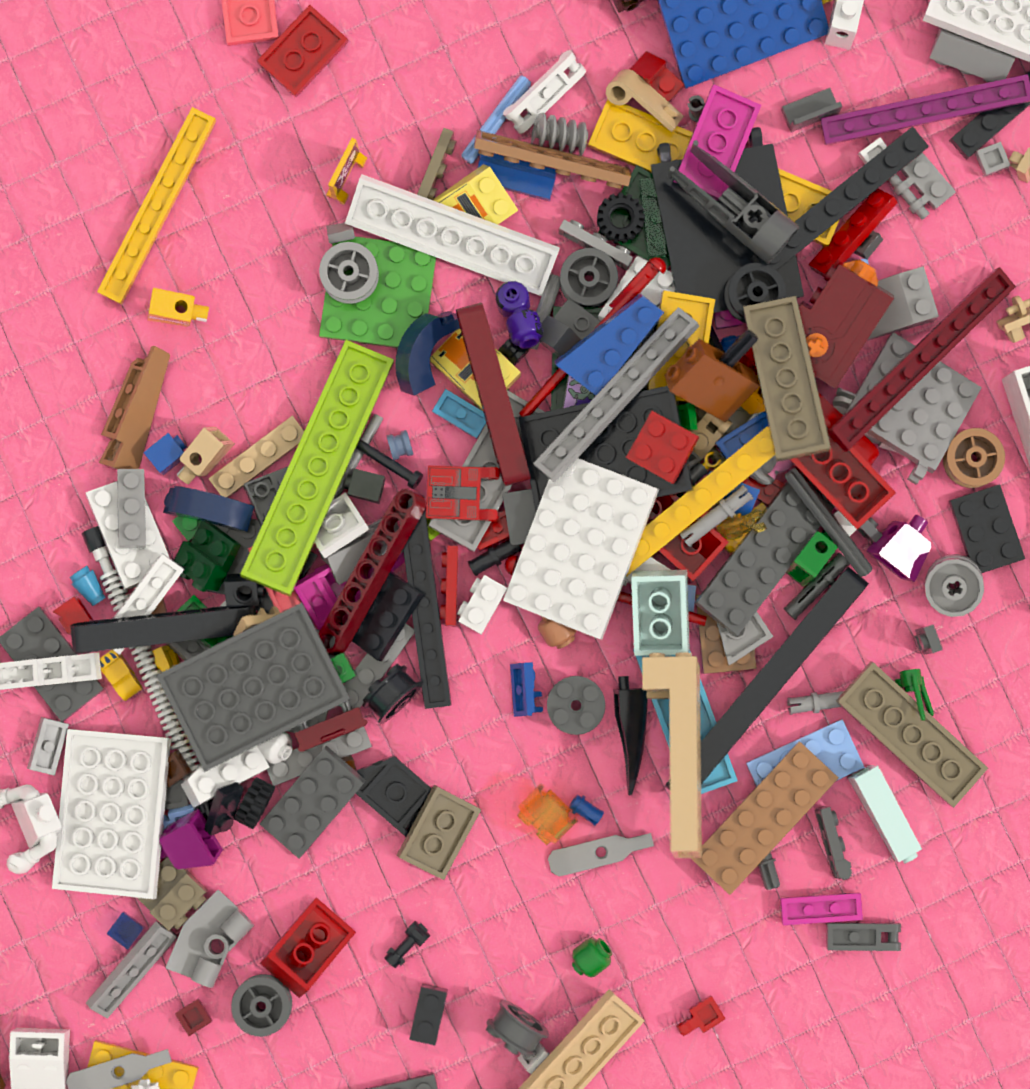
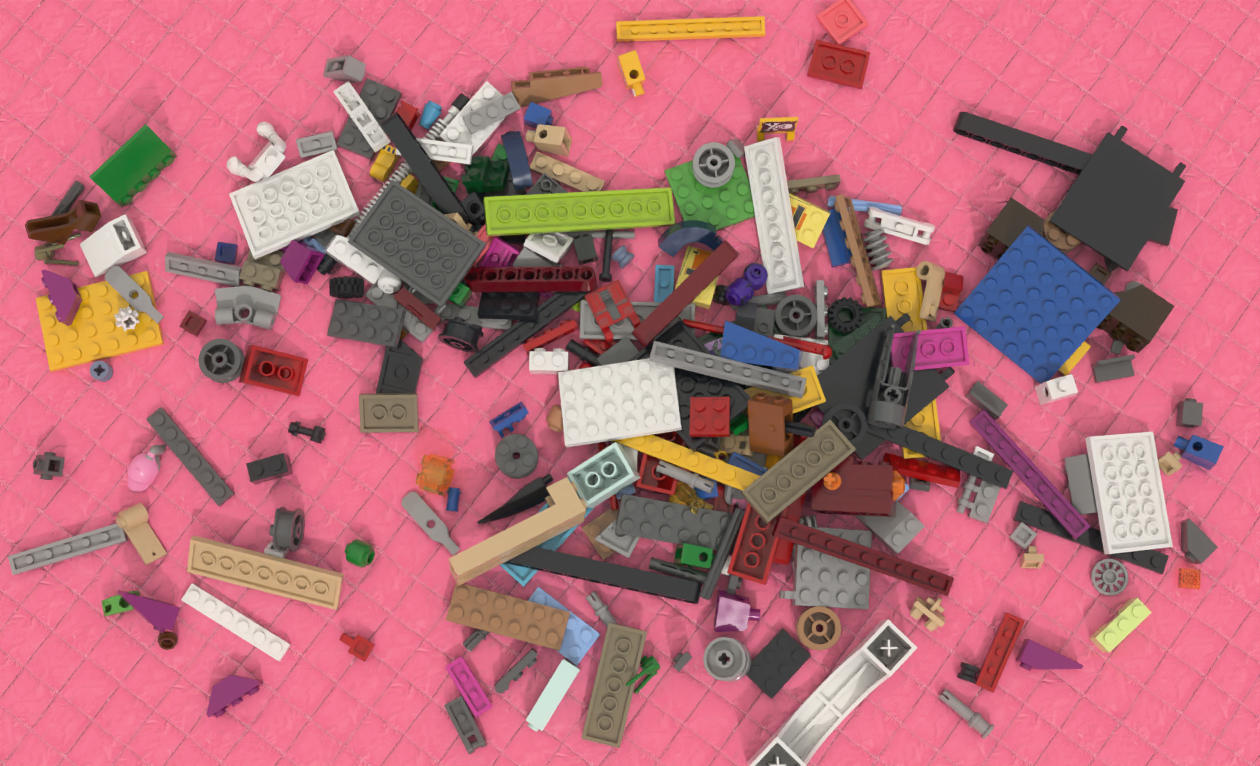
camera: 65 degrees right, 5 degrees down
black plate [204,782,244,836] -> none

